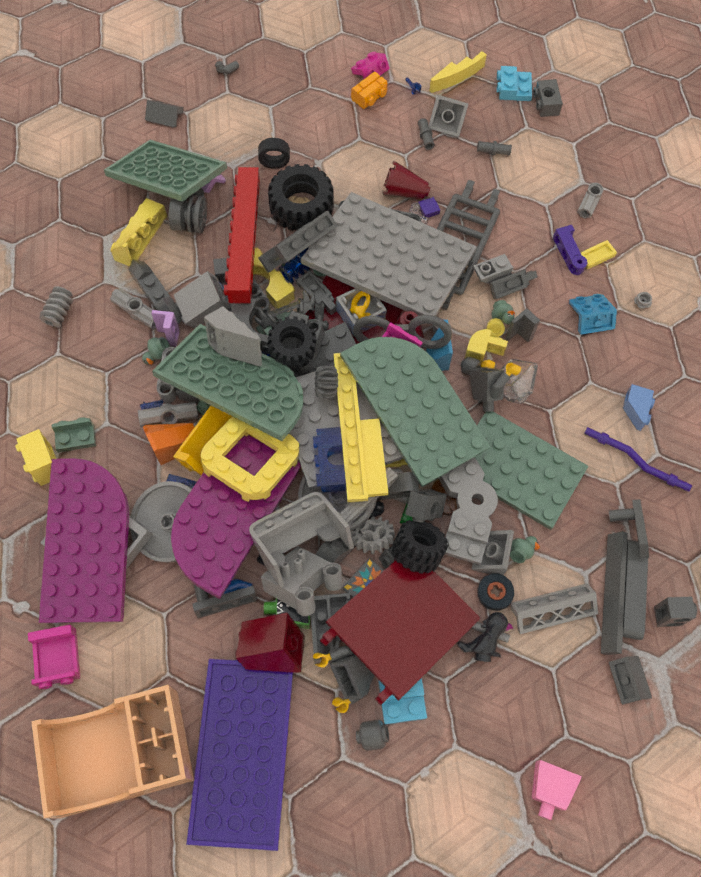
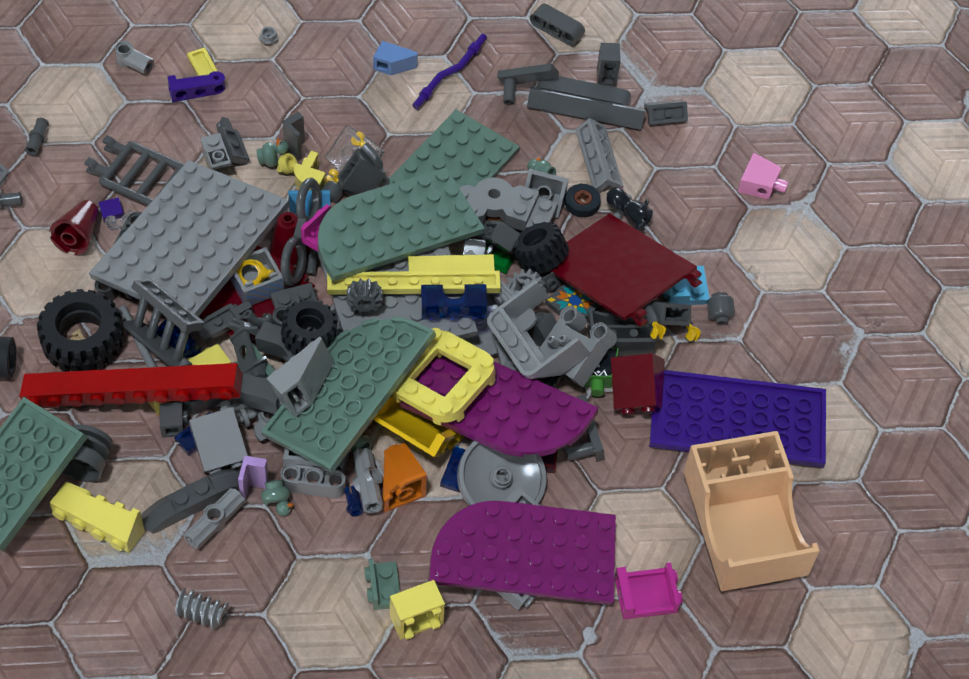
camera: 90 degrees left, 10 degrees down
dark azure bracket [569,294,617,335] -> none

